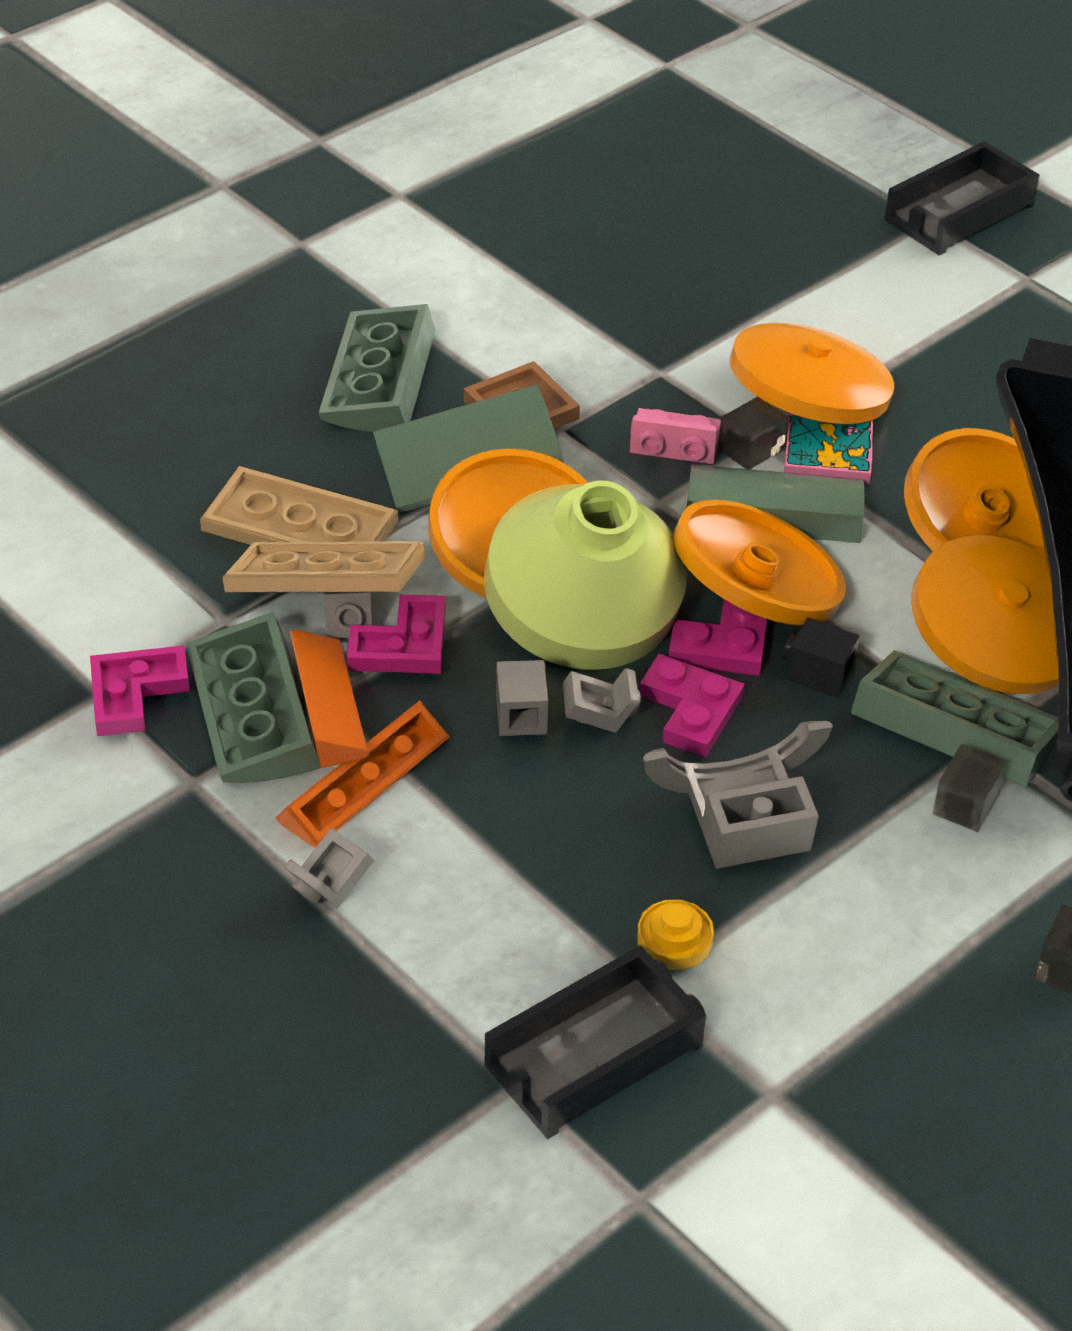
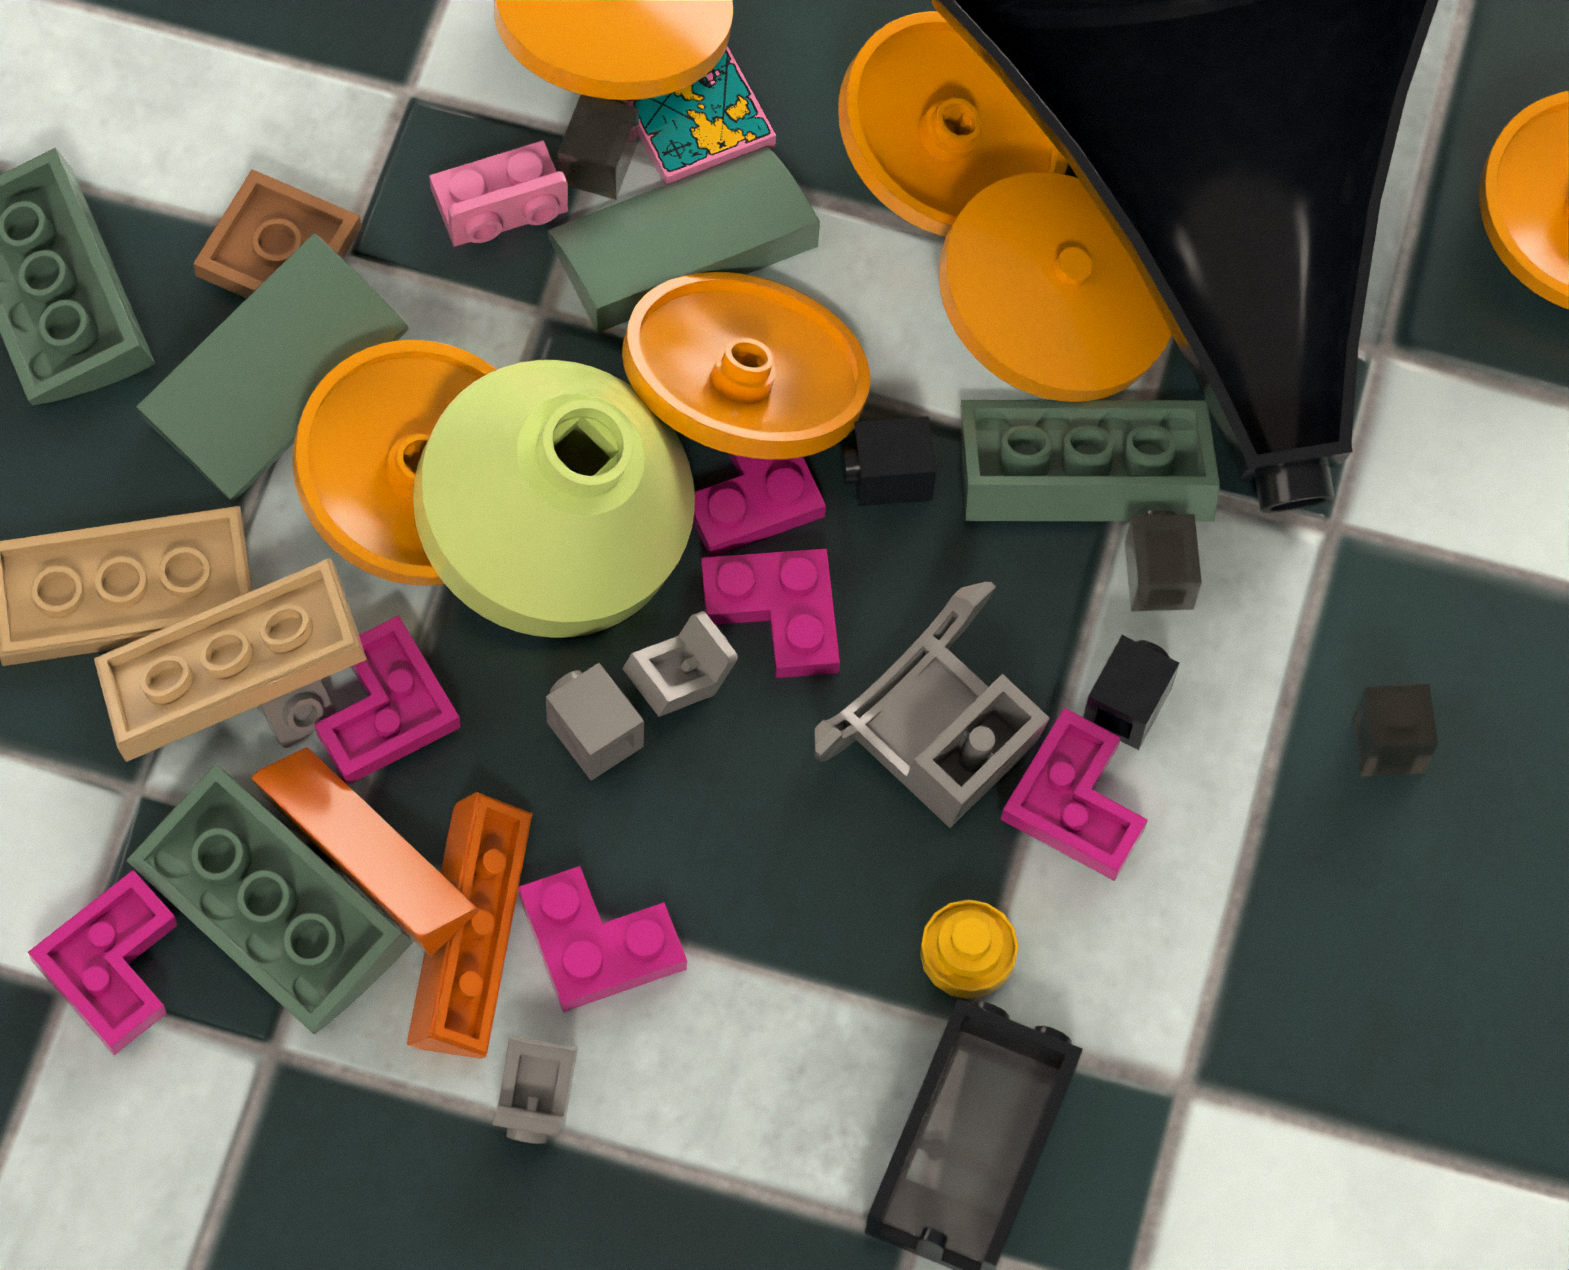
camera: 35 degrees left, 20 degrees up
none -> dark pink plate [518,866,687,1012]
none -> dark pink plate [1001,708,1148,881]
none -> black brick [1083,635,1180,750]

